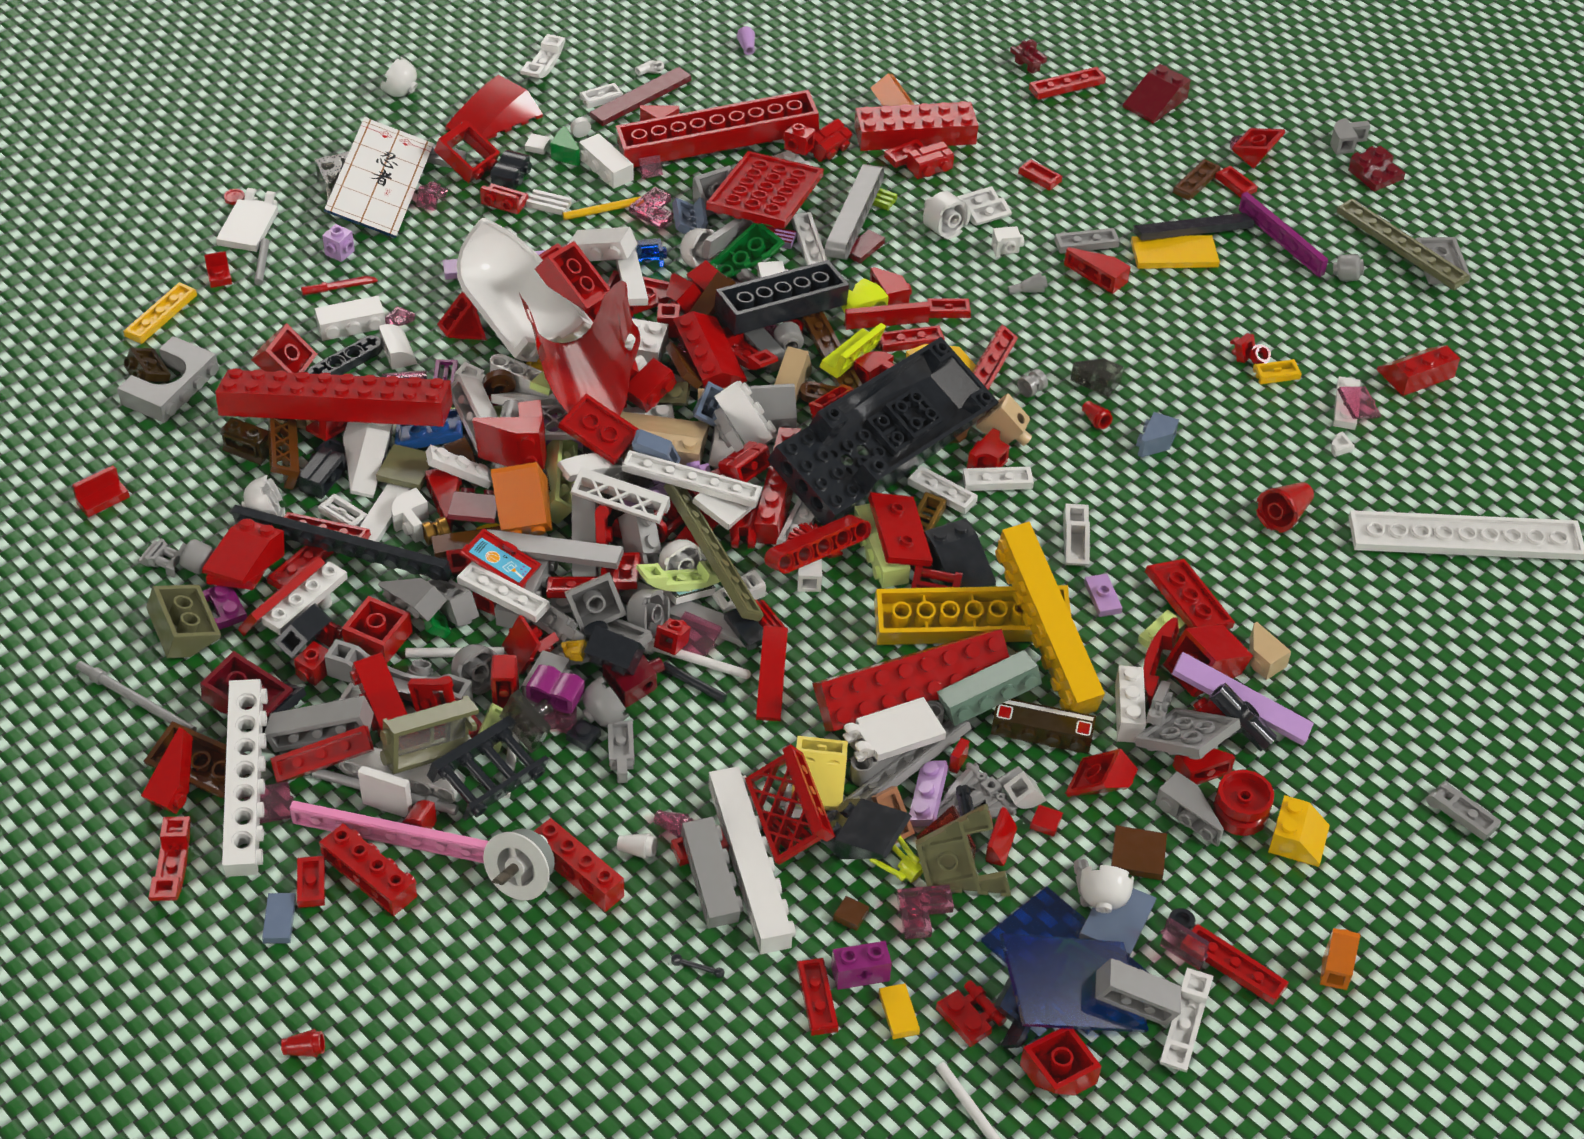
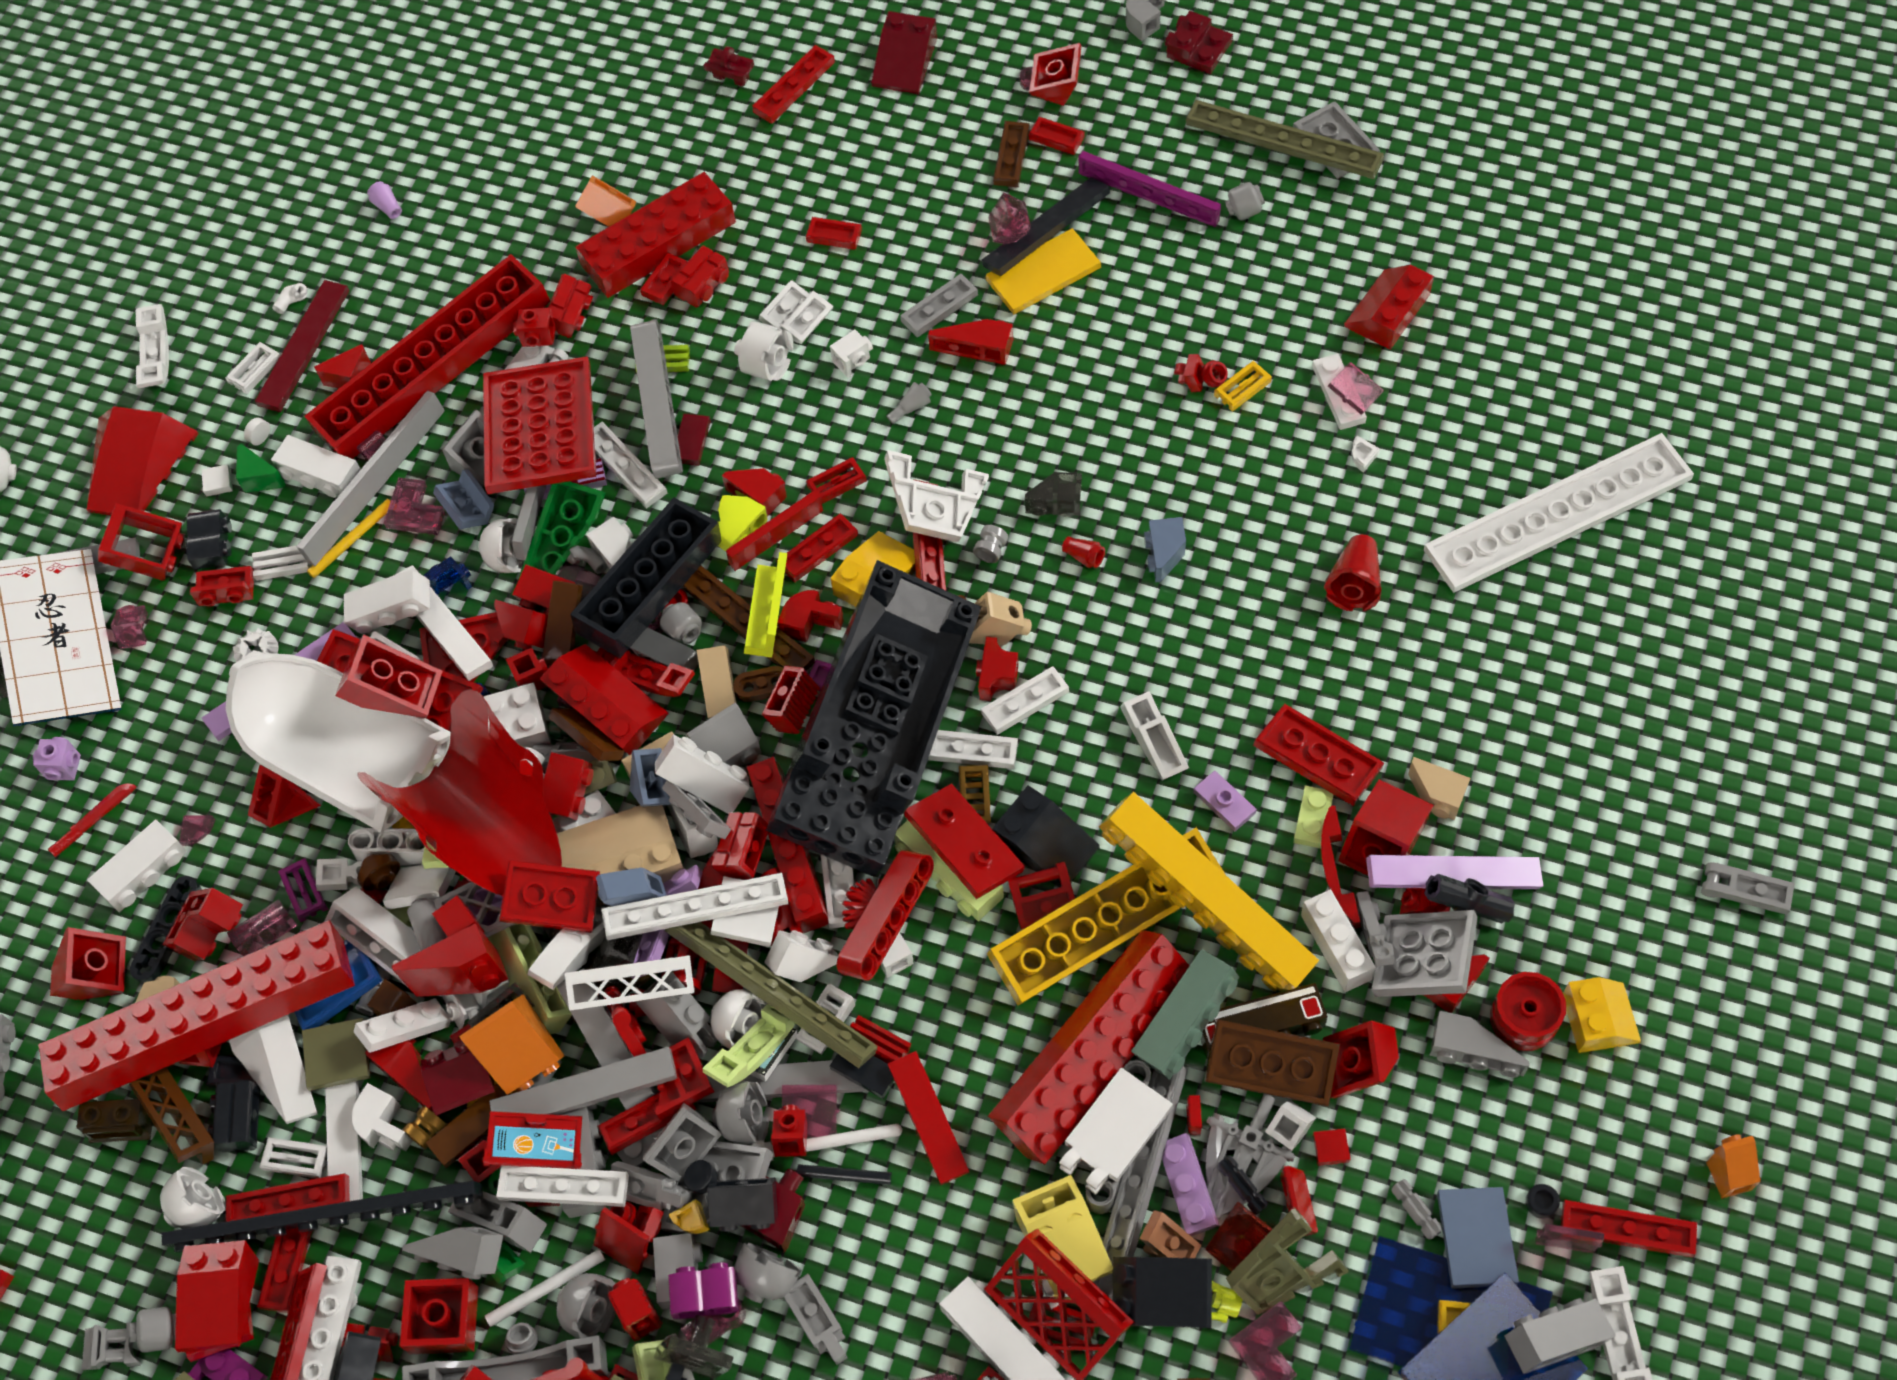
camera: 20 degrees left, 15 degrees up
white brick [379,324,417,370] -> none
black plate [566,718,601,751] -> none
white cylinder [1080,865,1134,913] -> none
reddish brown tile [1111,825,1167,880] -> none
none -> red brick [163,888,243,961]
none -> light grey tile [296,391,445,566]
none -> white slope [764,930,838,982]
none -> white wing [884,450,989,542]
none -> clear pink brick [988,192,1031,244]
none -> reddish brown tile [1204,1019,1340,1107]

